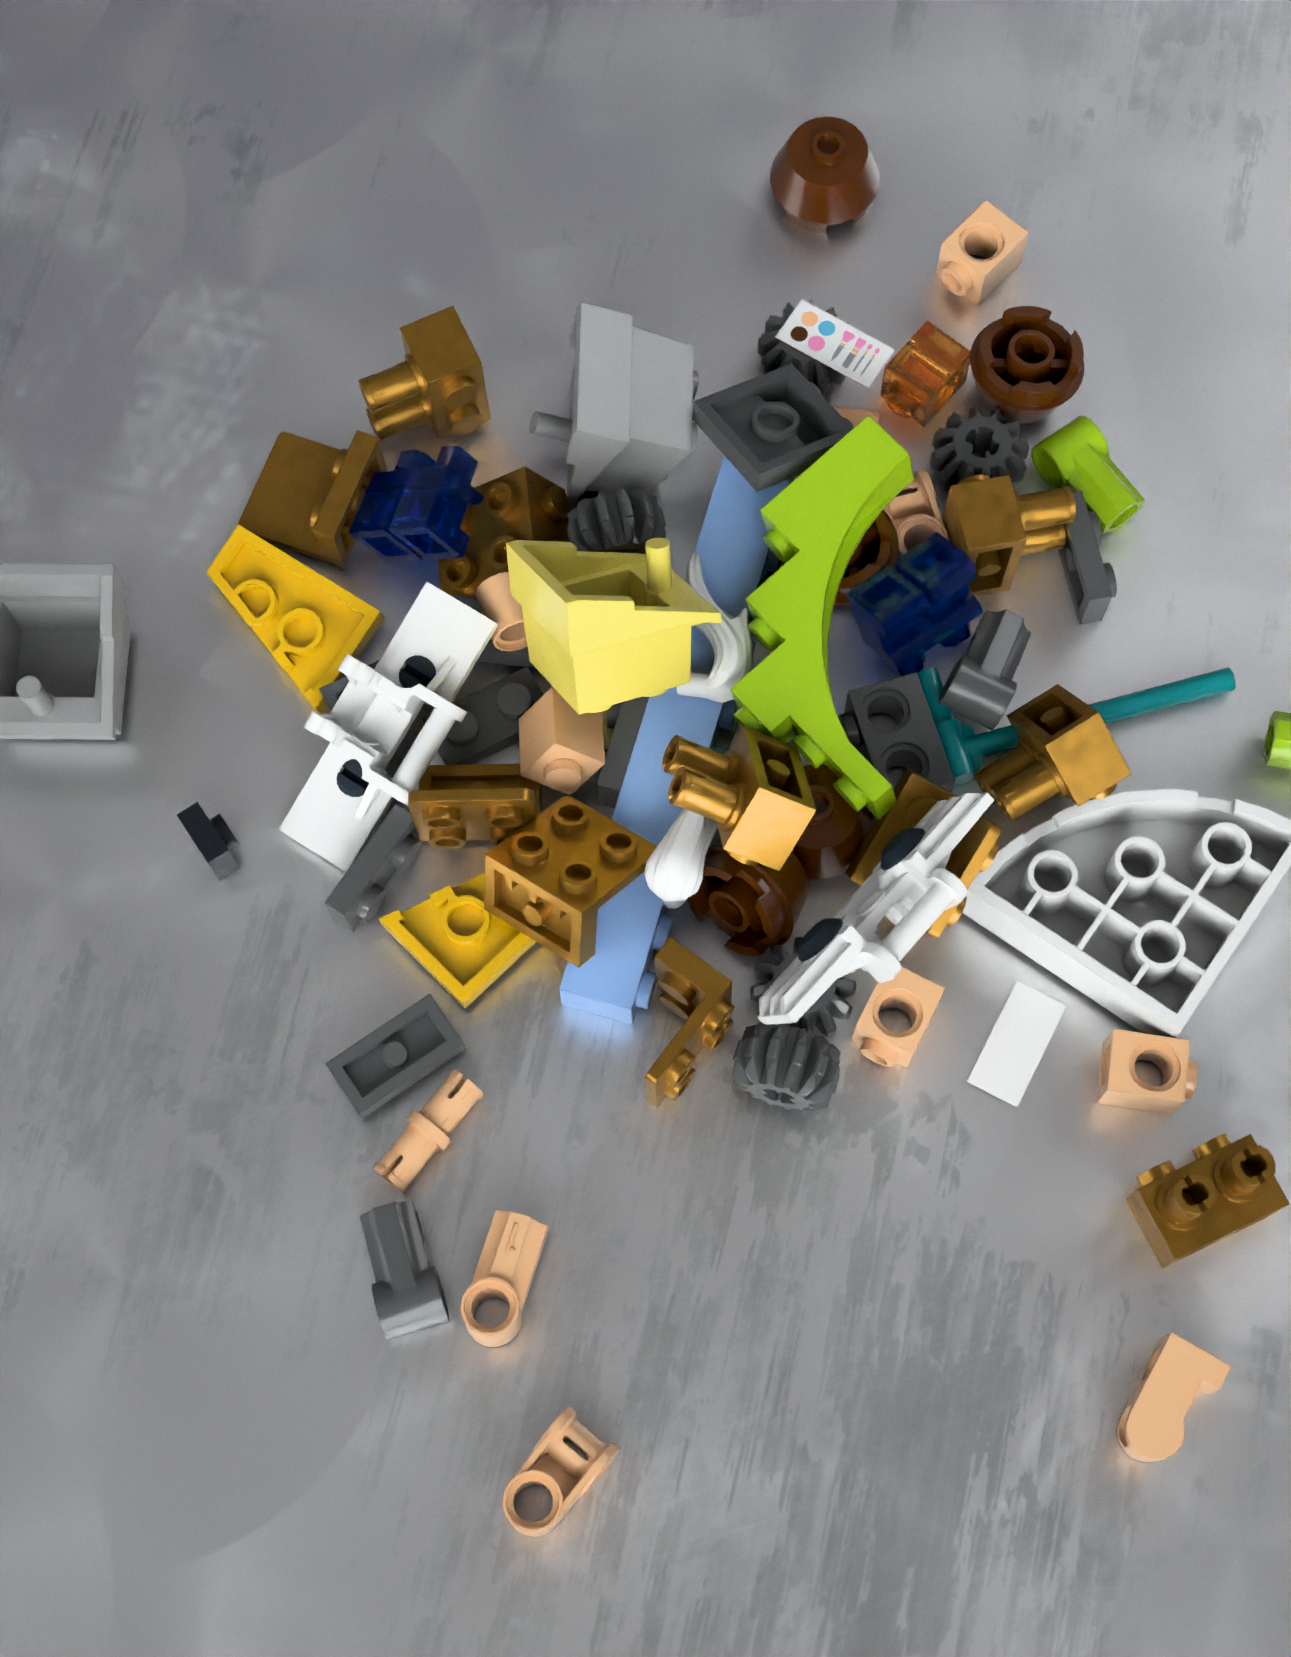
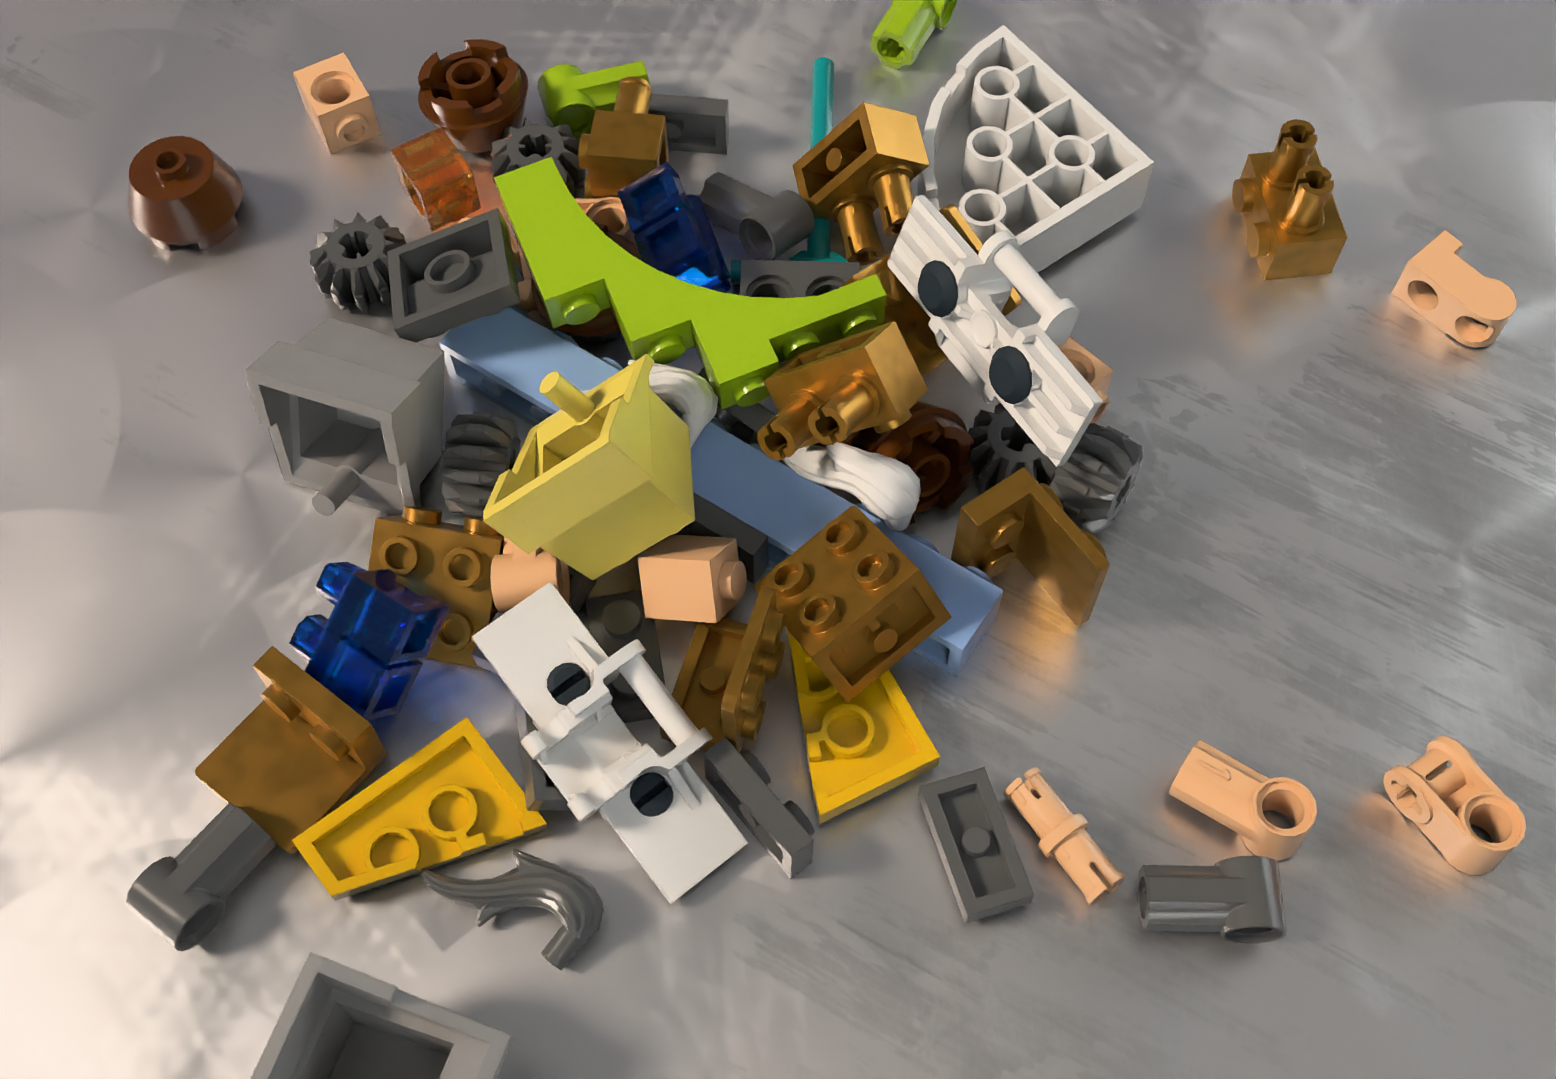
camera: 75 degrees left, 10 degrees down
black plate [177,802,240,881] -> none
pearl gold brick [358,306,491,442] -> none
white sticker [775,299,895,389] -> none
white sticker [966,980,1067,1107] -> none
light nougat brick [1097,1029,1198,1115] -> none
none -> dark grey piece [126,802,277,951]
none -> dark grey piece [421,849,604,970]

